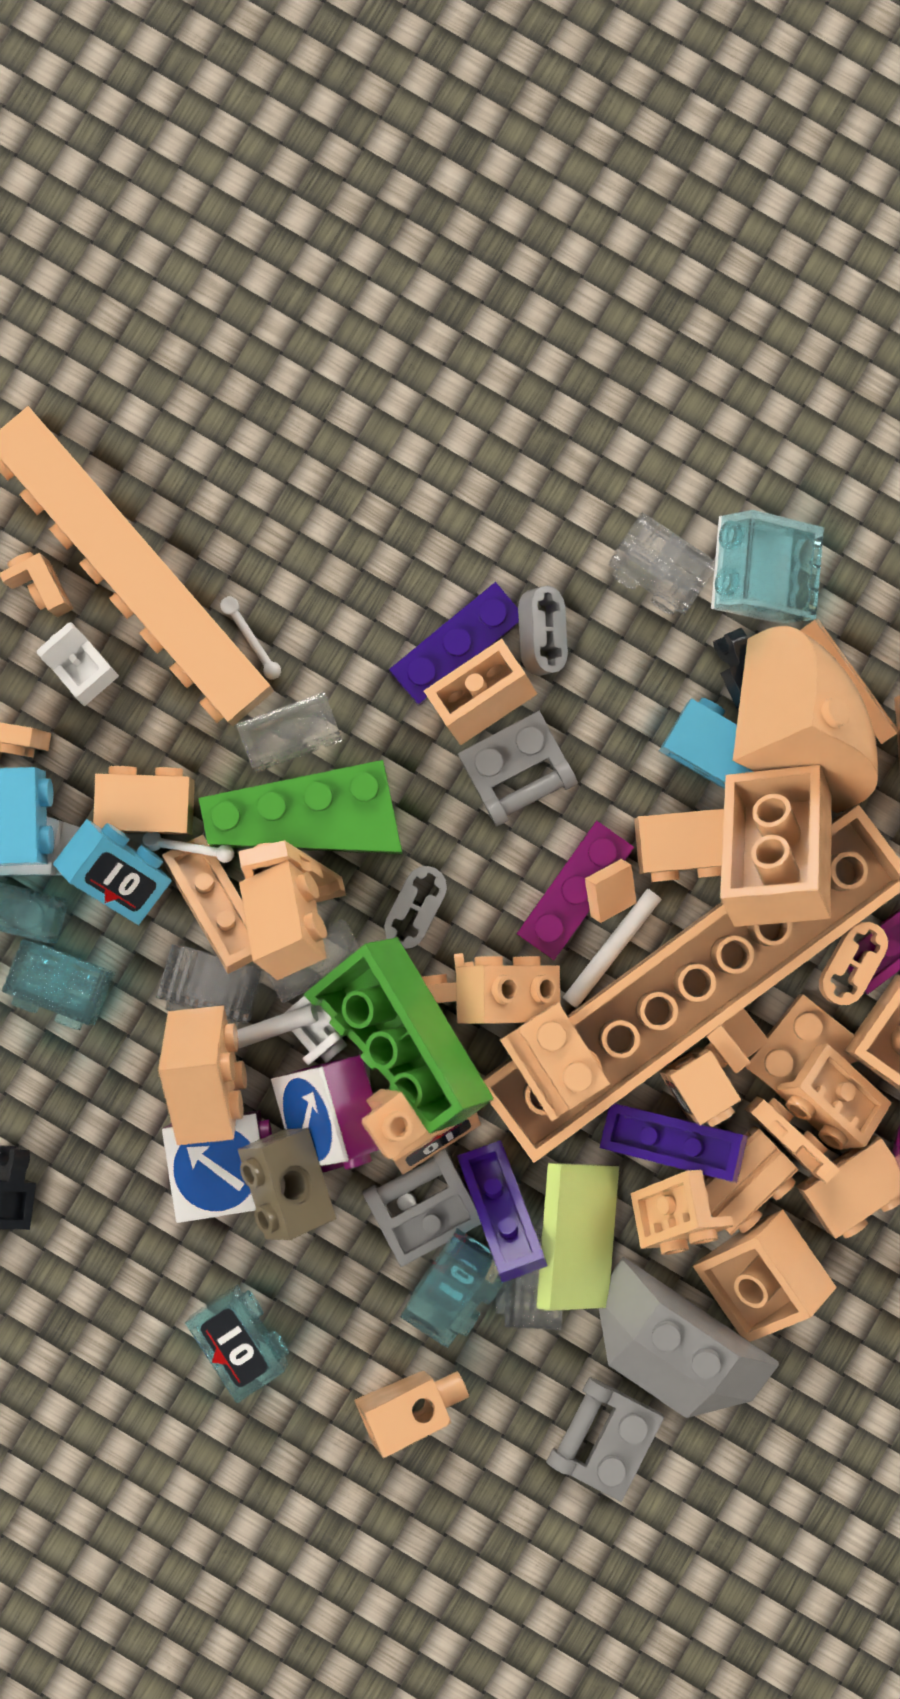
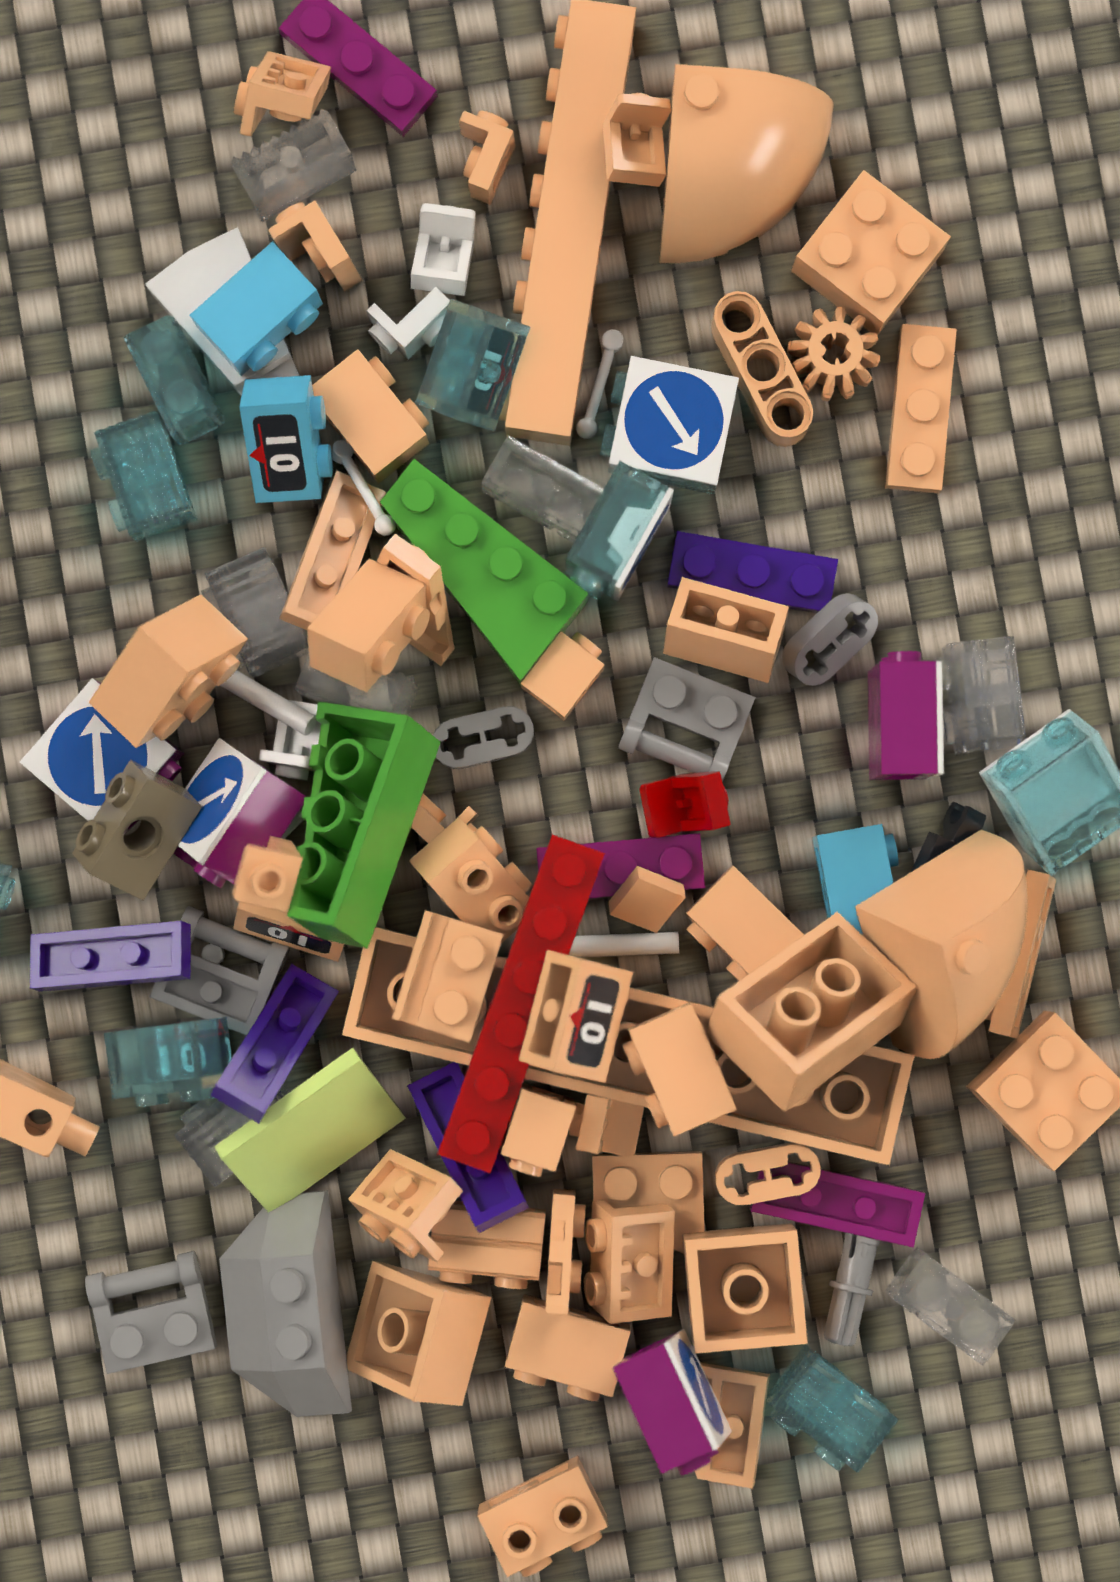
camera: 55 degrees right, 0 degrees up
none -> plate [30,921,191,992]
none -> white bracket [366,287,454,360]
none -> clear light blue brick [415,299,530,432]
none -> red plate [437,834,605,1173]
none -> light nougat brick [519,950,633,1083]
none -> light nougat brick [520,631,605,721]
none -> clear light blue piece [565,461,674,601]
none -> piece [600,356,739,494]
none -> light nougat bracket [603,93,671,187]
none -> light nougat brick [622,1002,737,1136]
none -> red bracket [639,771,731,838]
none -> light nougat brick [659,64,834,263]
none -> light nougat beam [711,291,813,447]
none -> light nougat gear [787,307,880,401]
none -> light nougat brick [791,170,951,336]
none -> magenta piece [868,651,944,780]
none -> light nougat plate [885,324,957,493]

